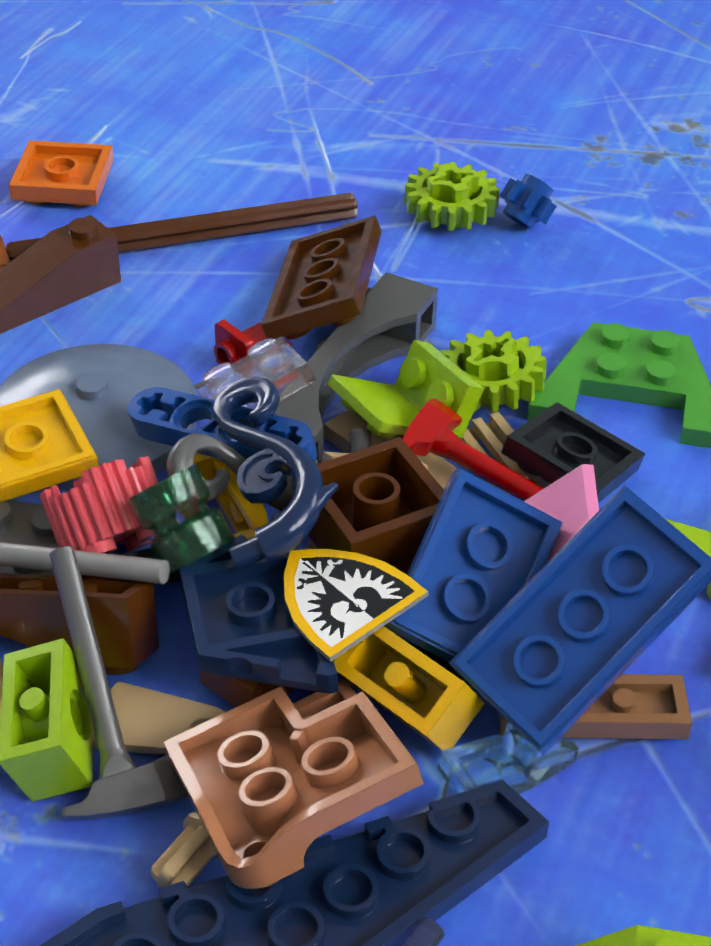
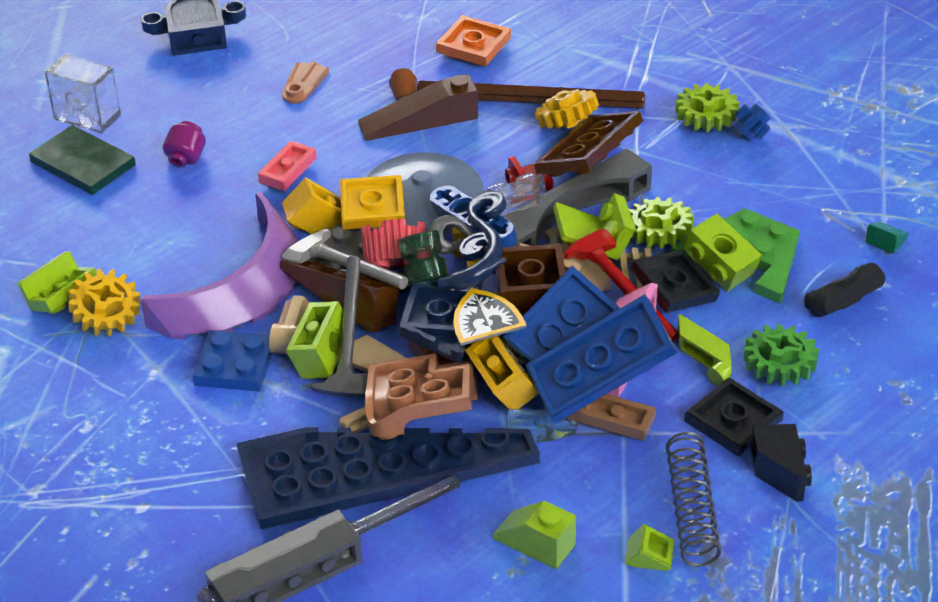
camera: 25 degrees right, 0 degrees up
none -> yellow gear [534,89,599,129]
none -> lime brick [683,213,762,292]

